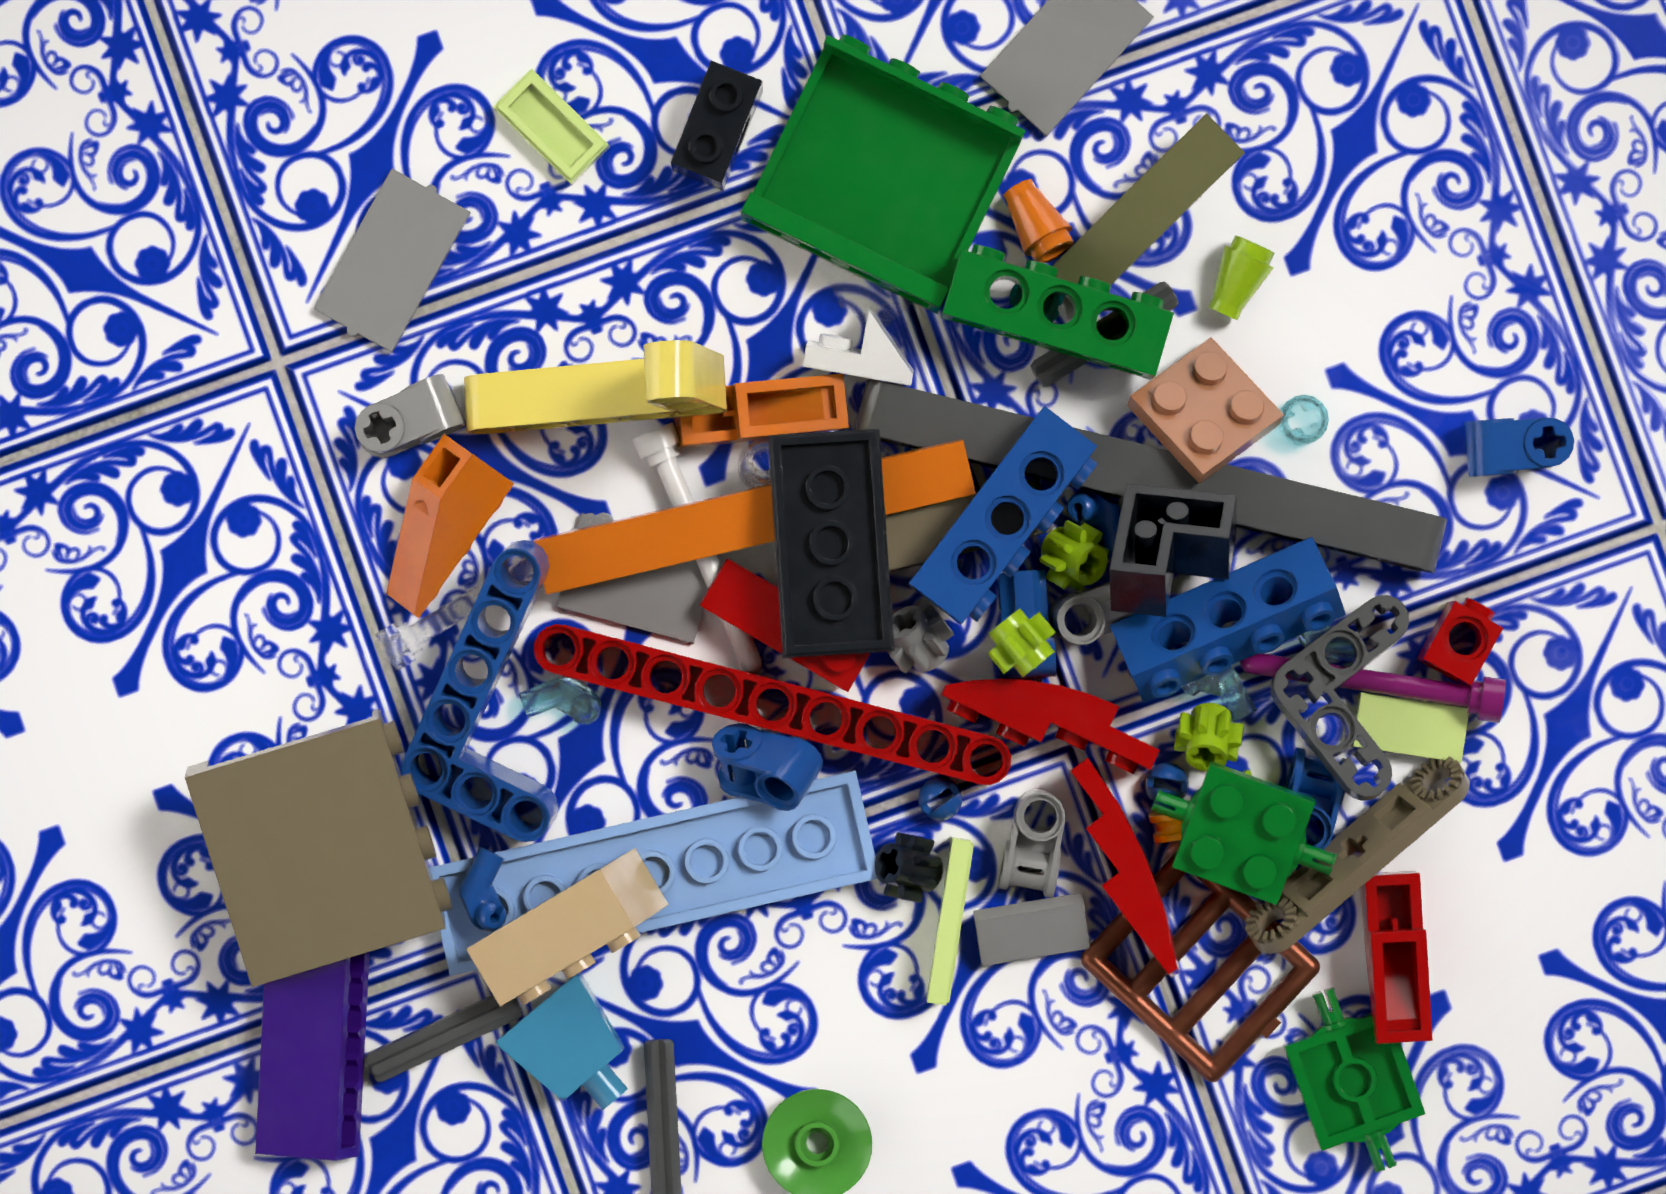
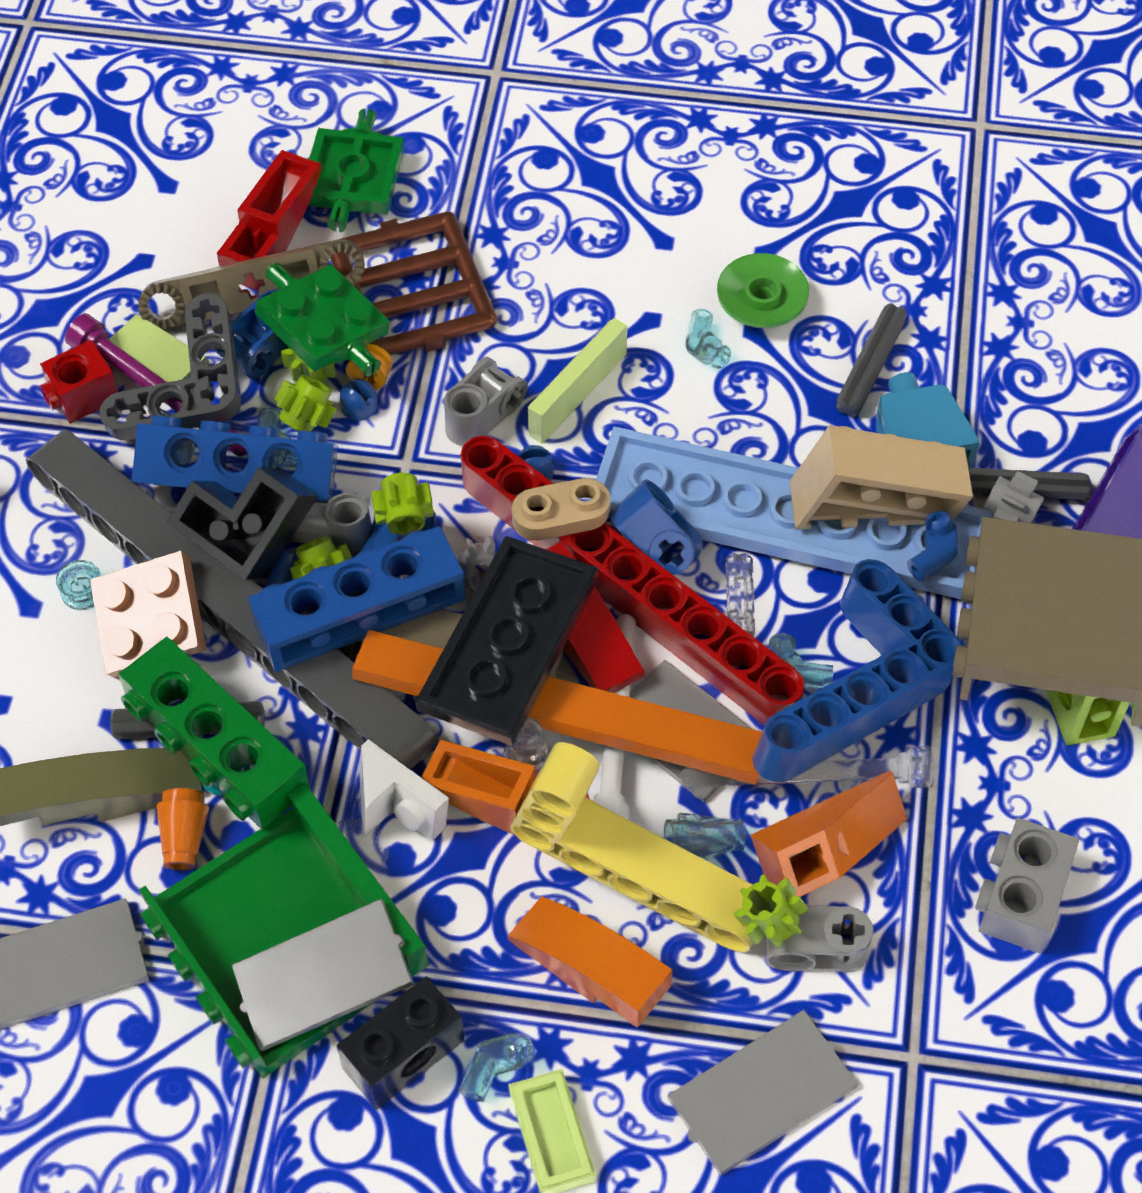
camera: 150 degrees left, 30 degrees down
black gear [875,832,943,903] -> none
red slope [940,679,1160,775] -> none
light grey tile [973,893,1090,966] -> none
red slope [1071,758,1180,978] -> none
lime cone [1208,235,1275,320] -> none
none -> light grey piece [232,899,414,1051]
none -> clear light blue arm [459,1033,535,1102]
none -> orange slope [507,896,672,1028]
none -> tan plate [512,478,610,541]
none -> clear light blue cone [664,812,746,860]
none -> clear light blue arm [685,309,731,369]
none -> clear axle [726,553,755,637]
none -> lime gear [734,875,808,948]
none -> light grey brick [974,817,1080,954]
none -> light grey gear [983,471,1044,523]

